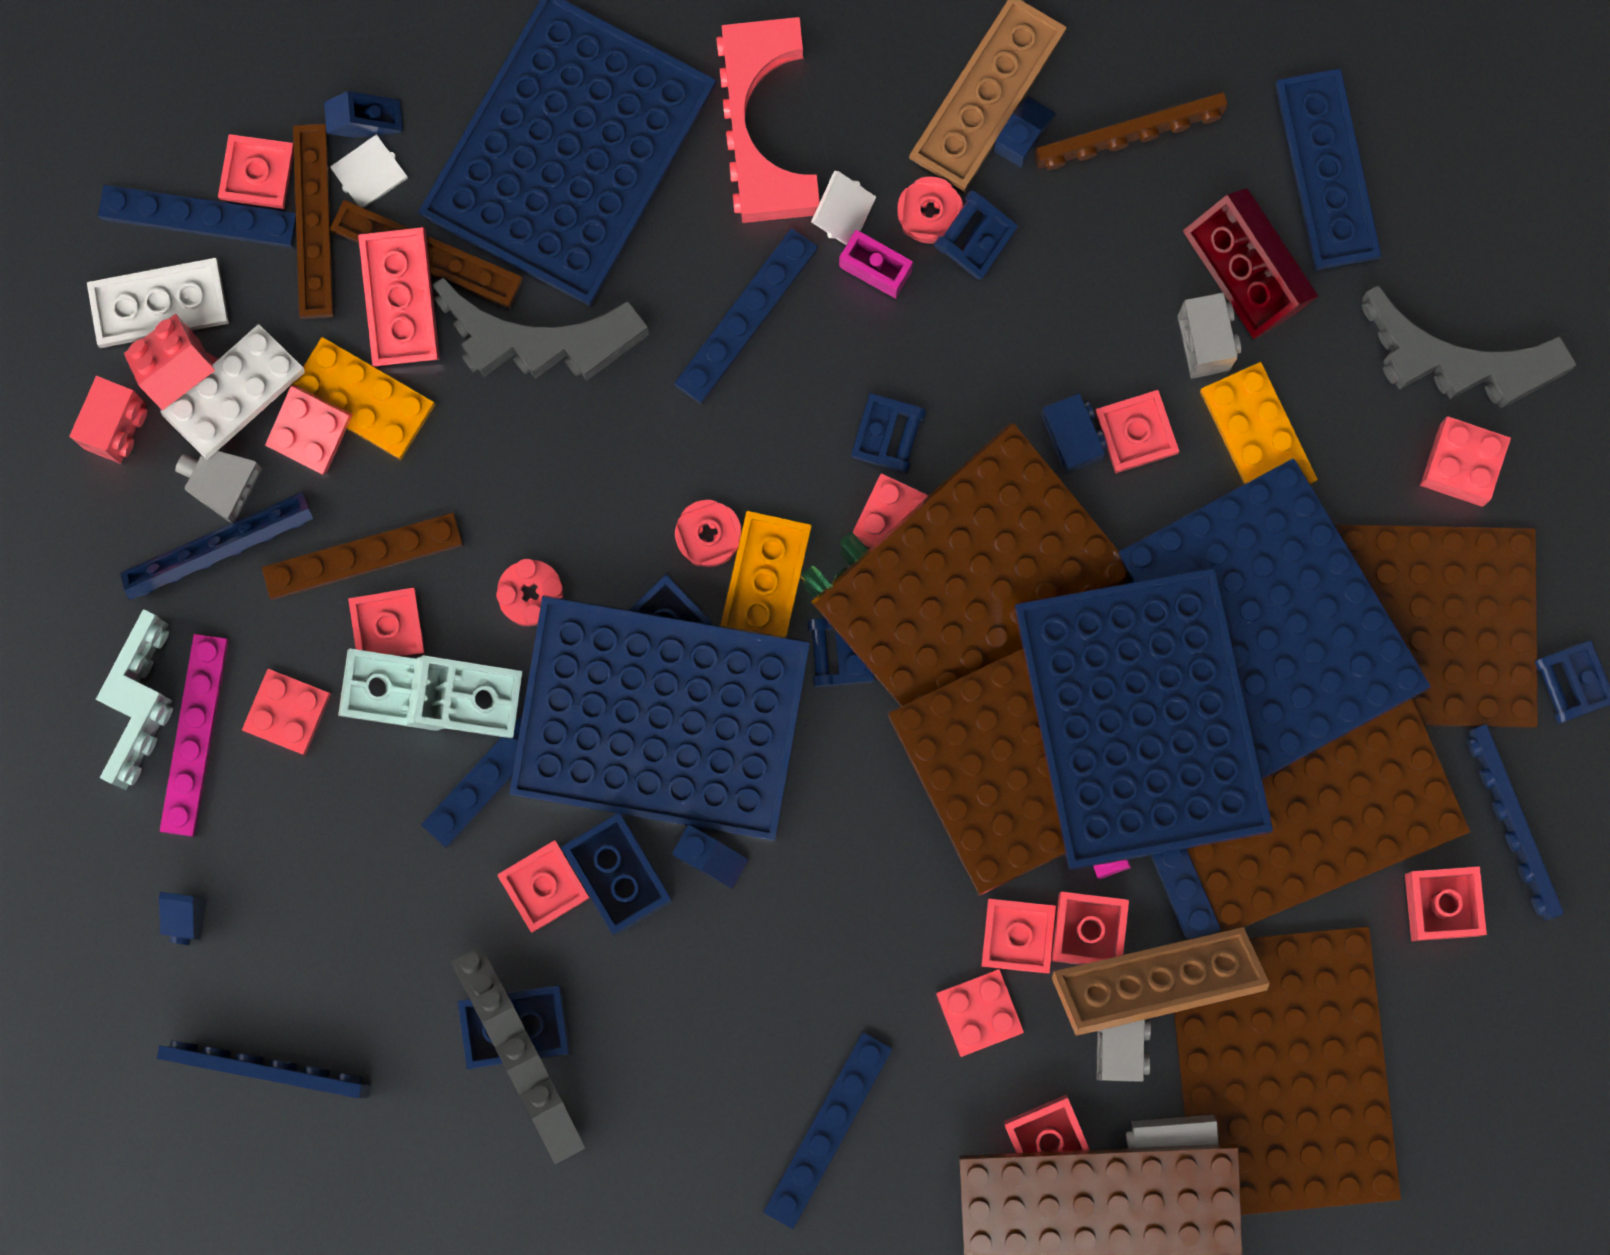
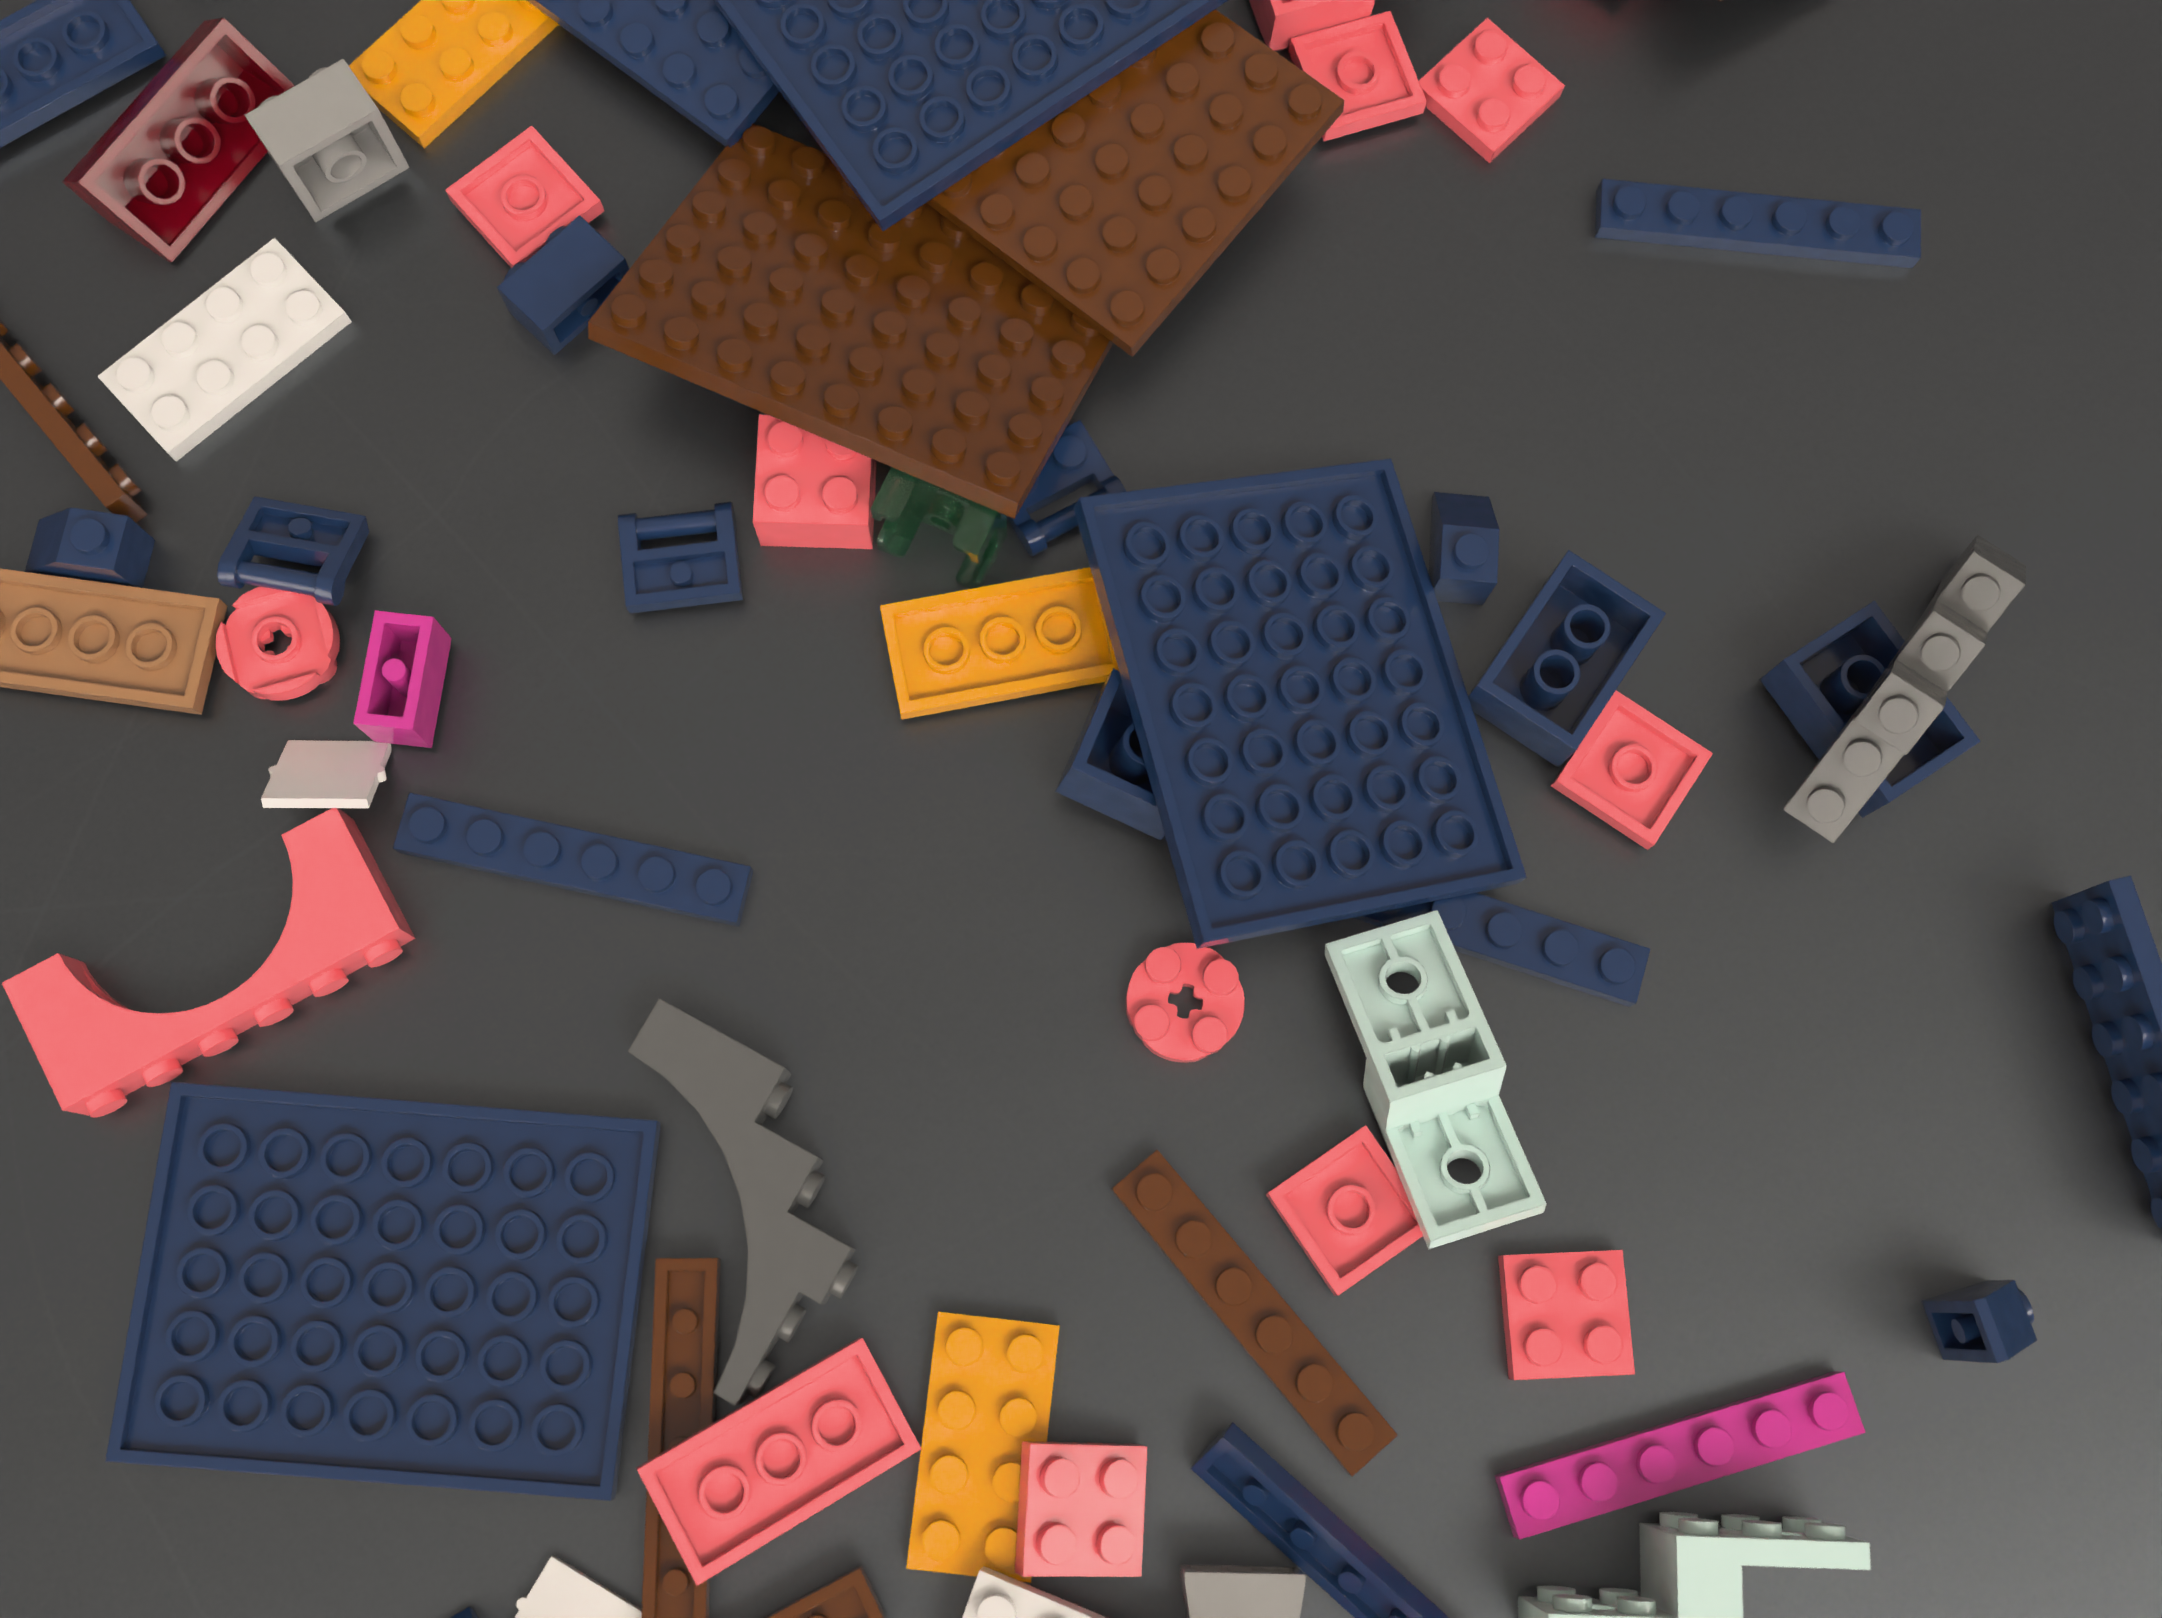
camera: 125 degrees left, 5 degrees down
coral plate [675,500,741,567] -> none
none -> white plate [97,238,351,462]

